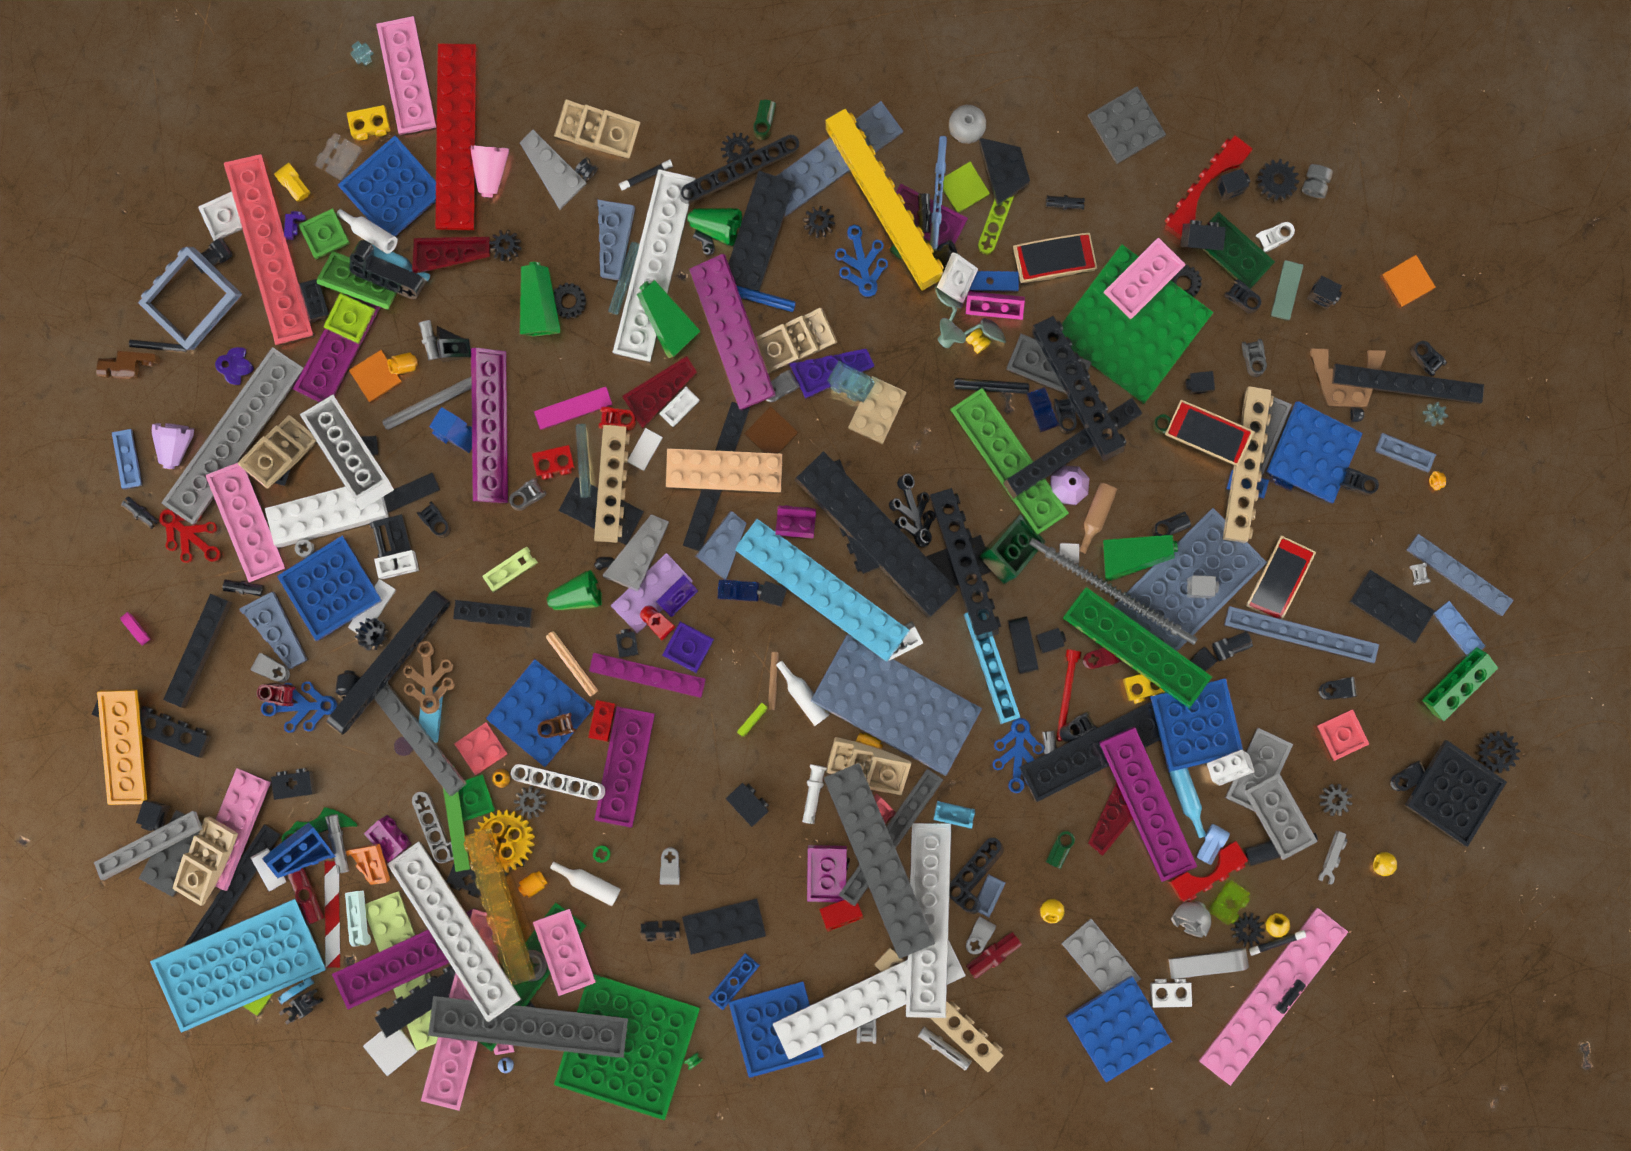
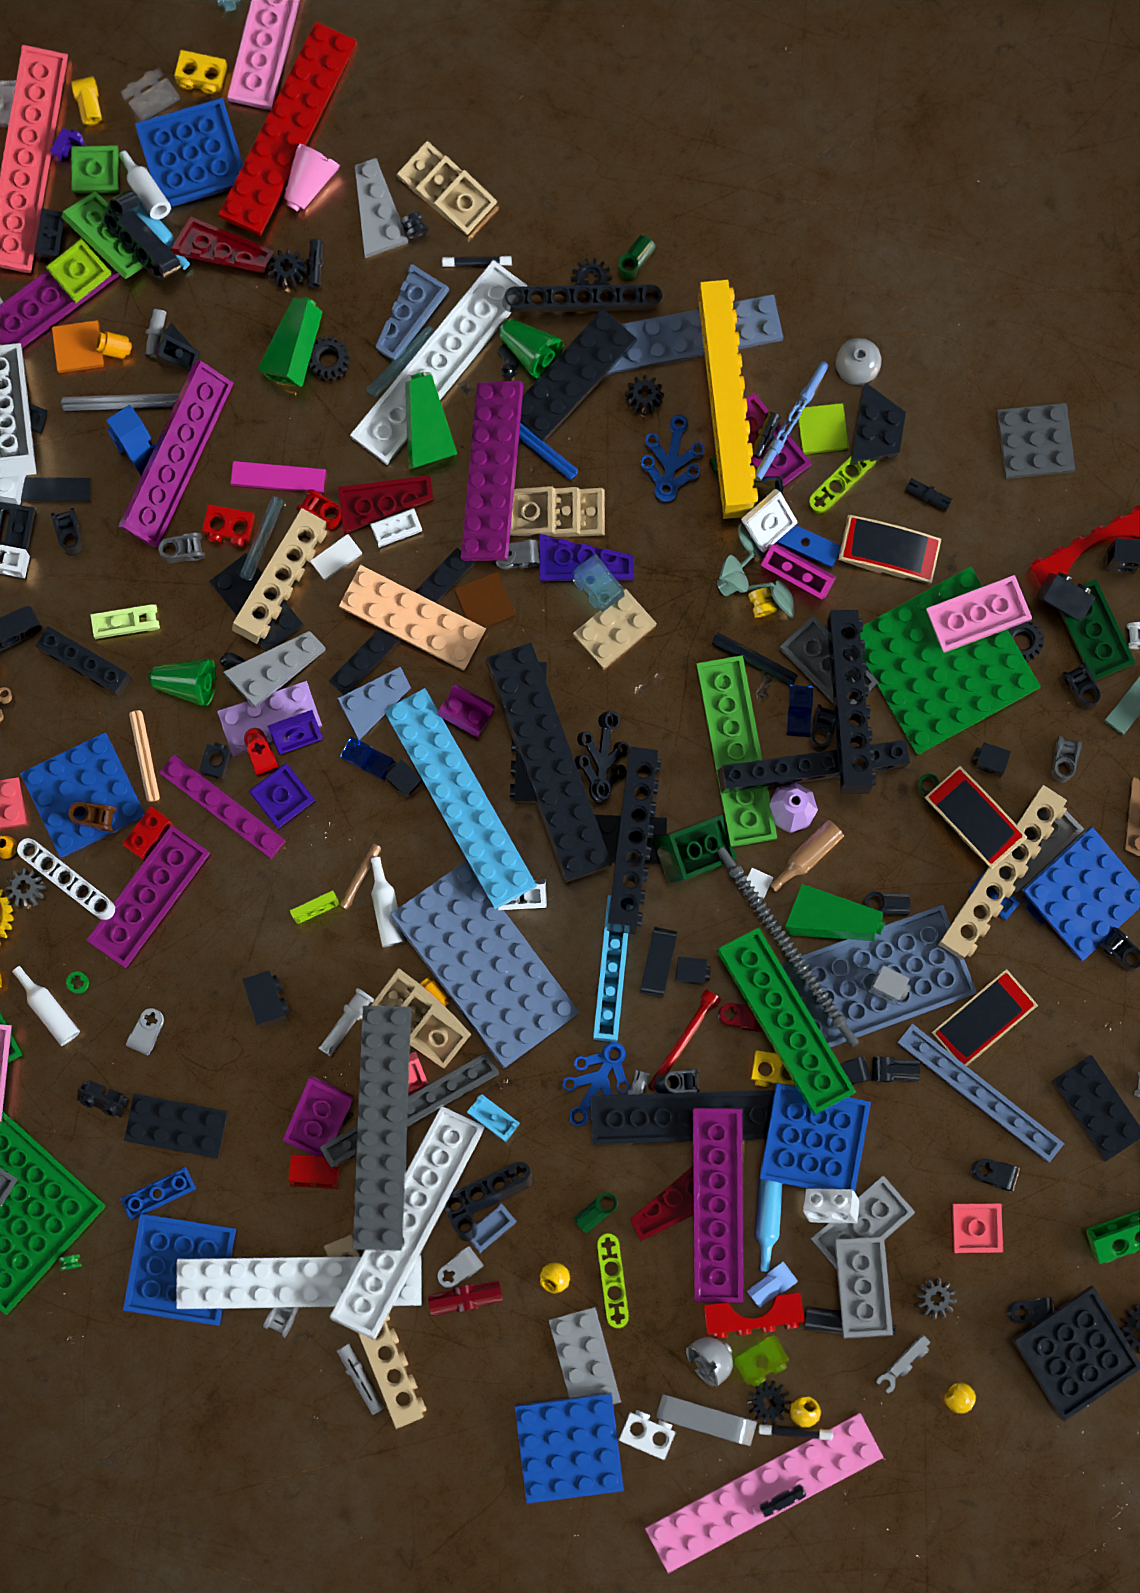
camera: 20 degrees right, 5 degrees down
none -> black pin [306,239,324,288]
none -> lime beam [597,1234,629,1328]

